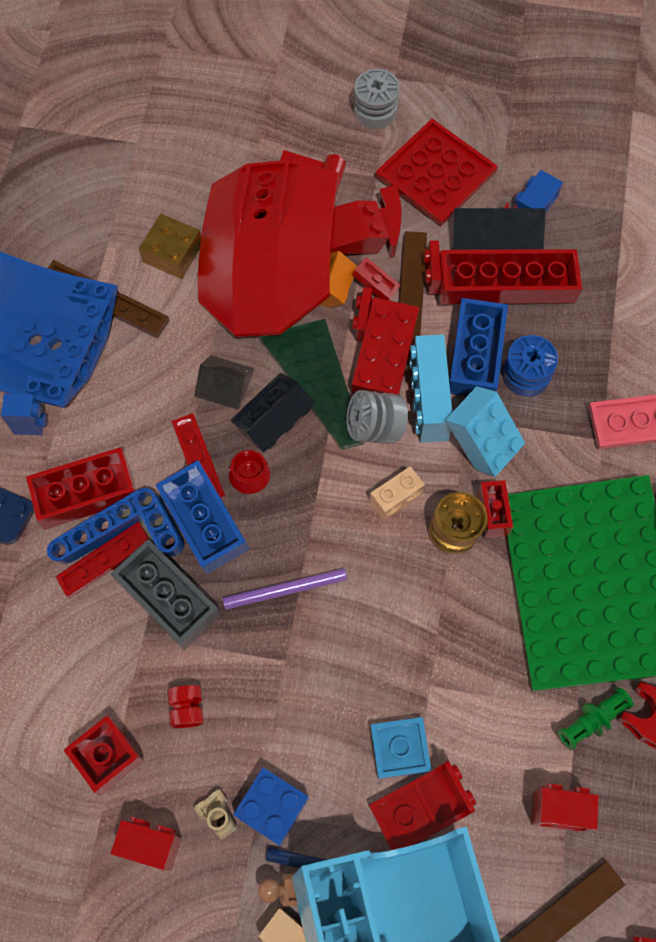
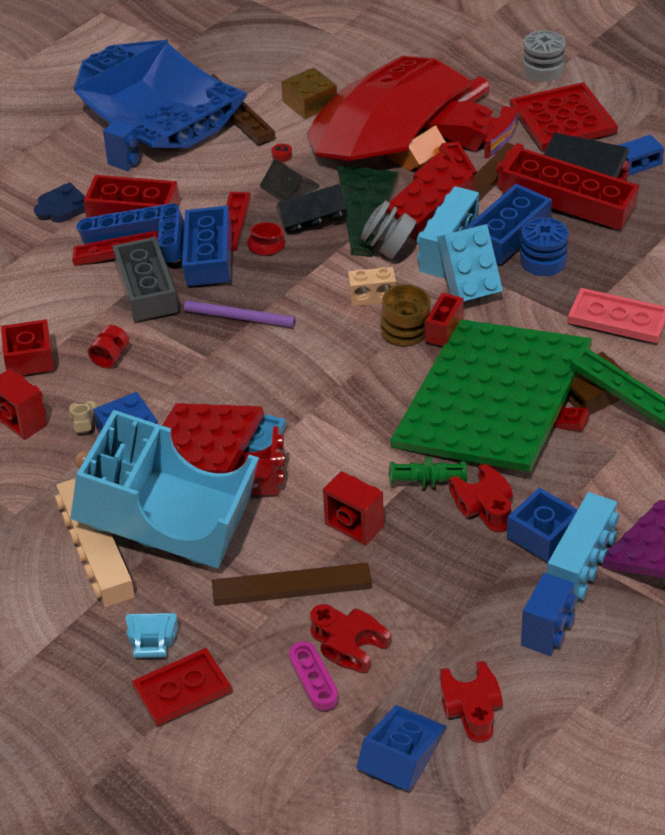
camera: 30 degrees right, 25 degrees down
none -> red plate [162,403,264,474]
none -> red tile [271,143,292,162]

